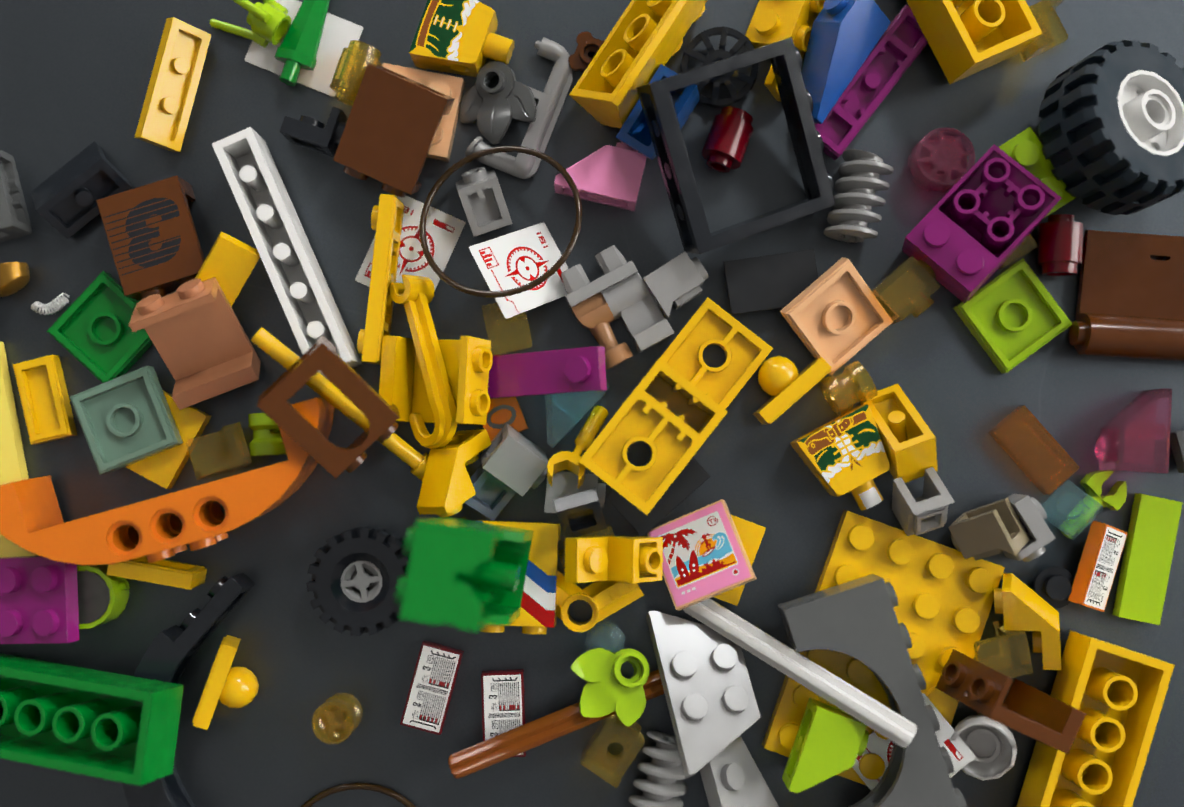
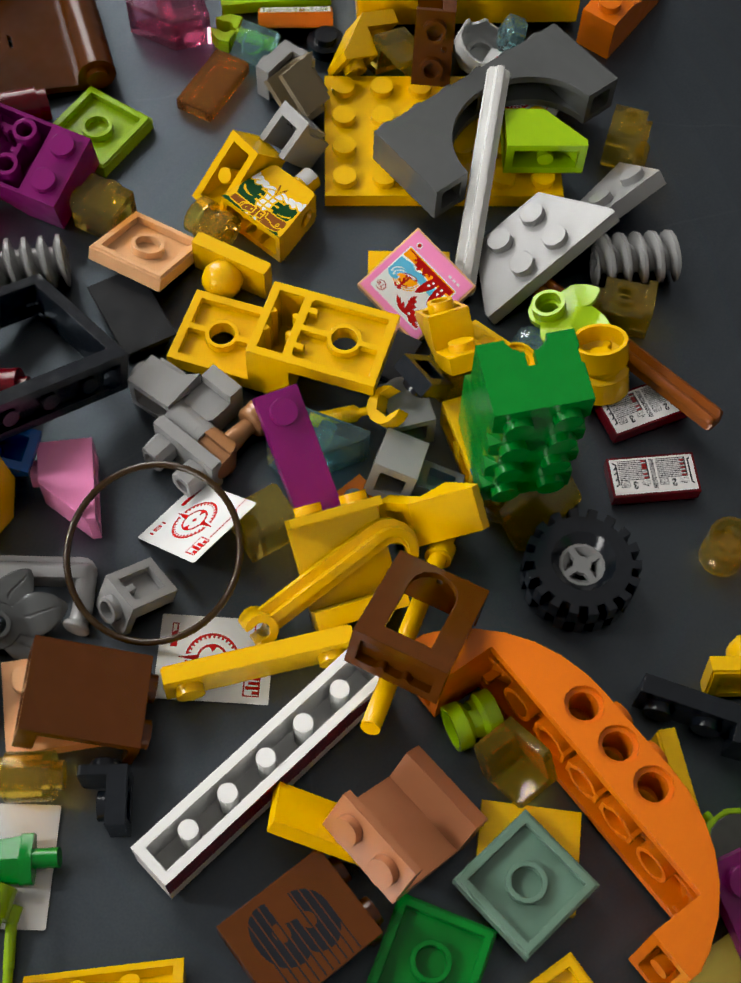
camera: 115 degrees left, 25 degrees down
none -> clear light blue tile [496,13,528,52]
none -> yellow wheel [576,323,629,406]

